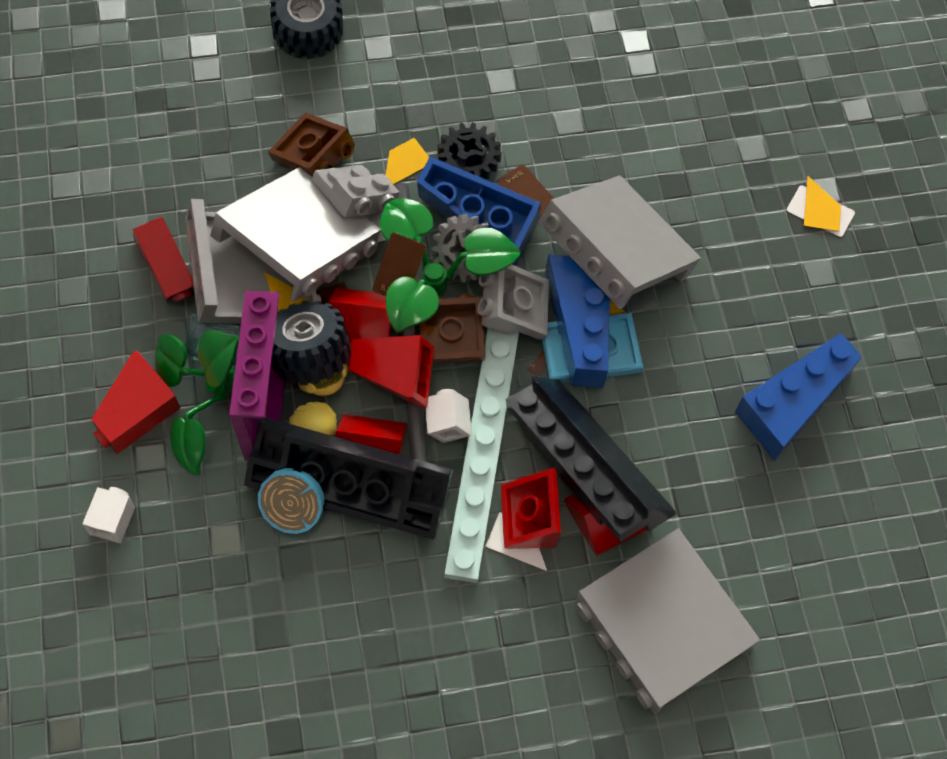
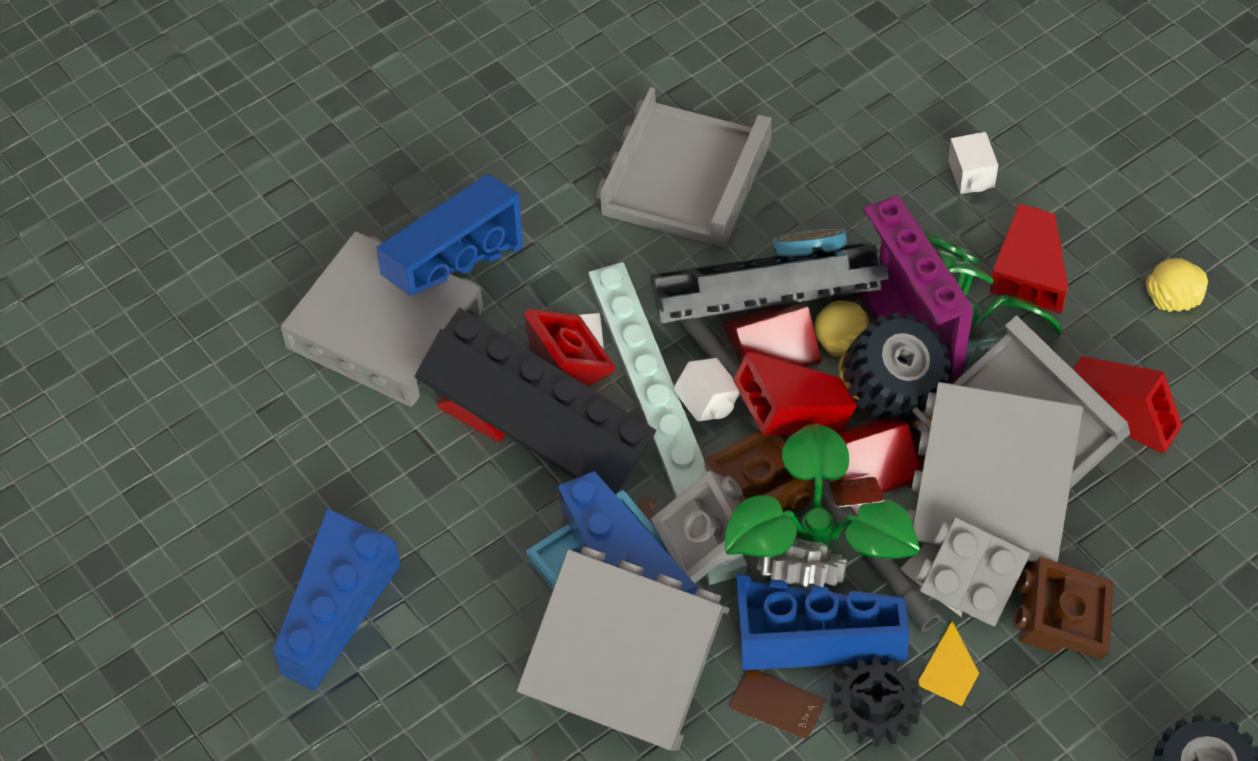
camera: 160 degrees right, 10 degrees down
none -> blue wedge [376,173,523,296]
none -> light grey panel [597,87,772,248]
none -> light yellow hair [1146,258,1208,312]

